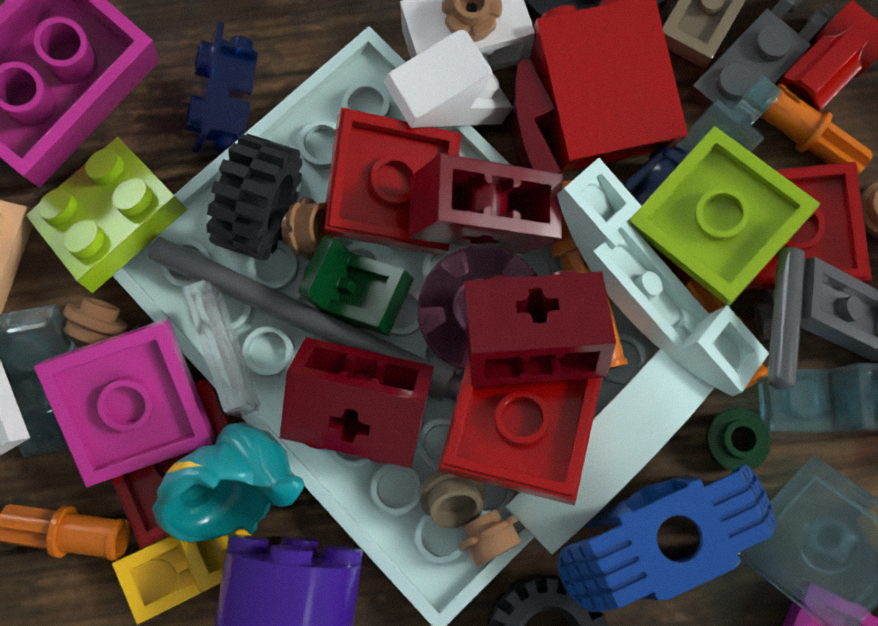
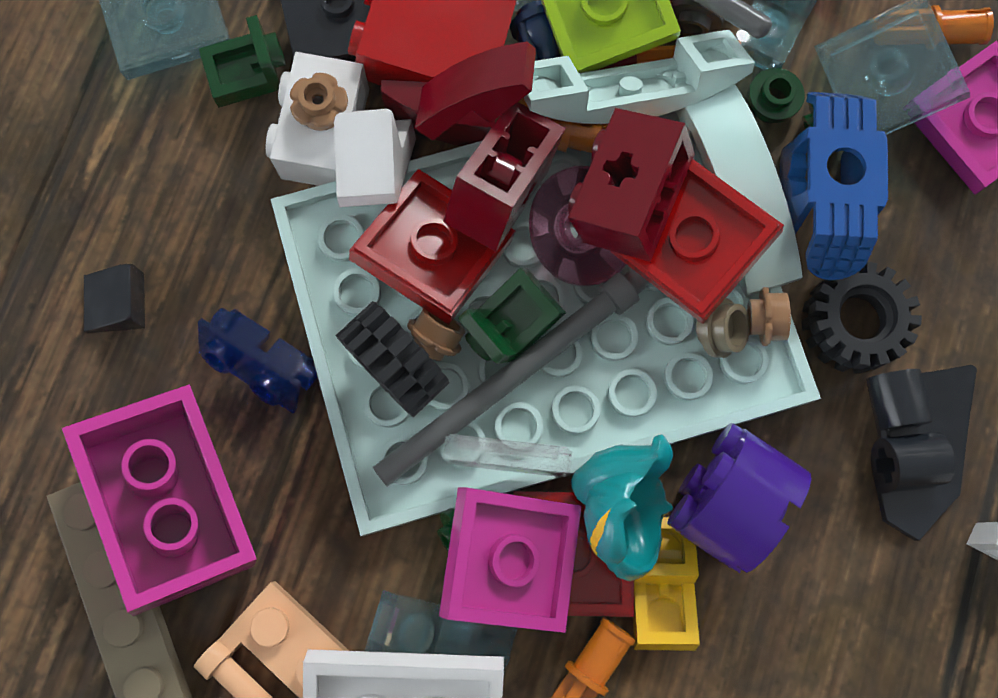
camera: 65 degrees left, 0 degrees up
lime plate [26,137,188,293] -> none
medium nougat plate [63,297,128,344] -> none
dark red brick [279,337,434,468] -> none
none -> dark red slope [415,41,536,141]

